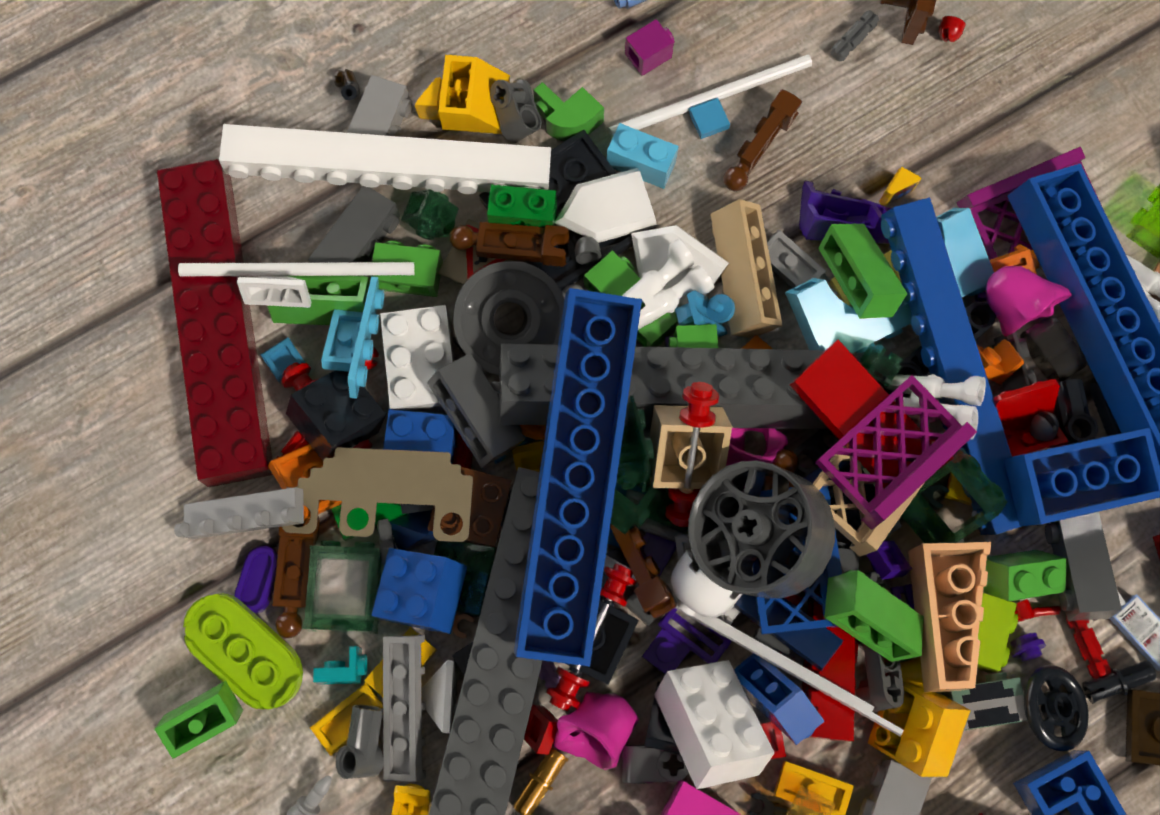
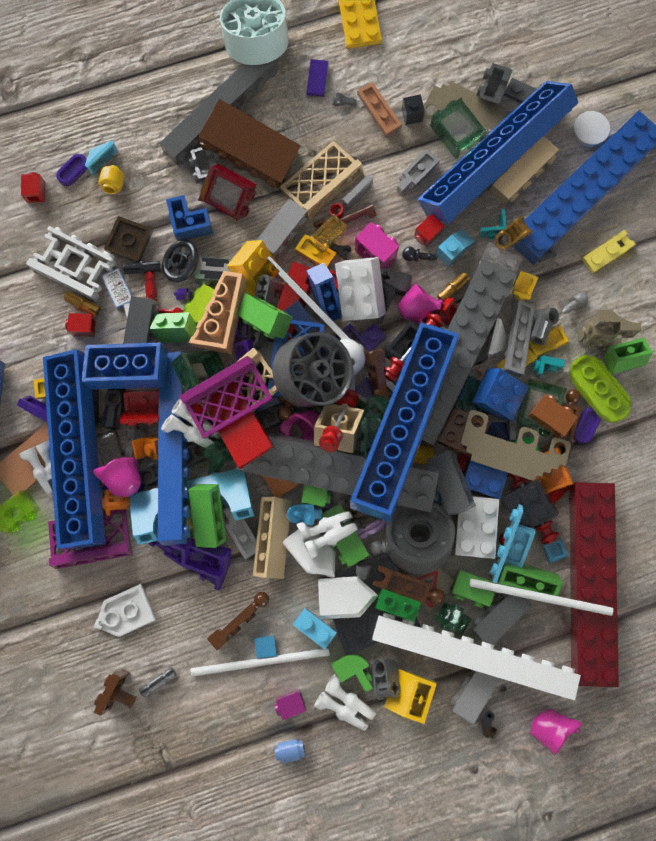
camera: 165 degrees left, 5 degrees up
light grey hinge [174,487,304,539] -> none
white slope [237,276,312,308] -> none
yellow slope [415,77,442,120] -> none
yellow slope [879,167,922,206] -> none
red hinge [938,16,966,42] -> none
dark grey hinge [1029,411,1059,441] -> none
none -> white tile [94,584,156,637]
none -> white piece [314,674,376,731]
none -> dark orange brick [528,395,578,438]
none -> dark pink piece [530,708,582,755]
none -> dark tan bracket [578,310,641,353]

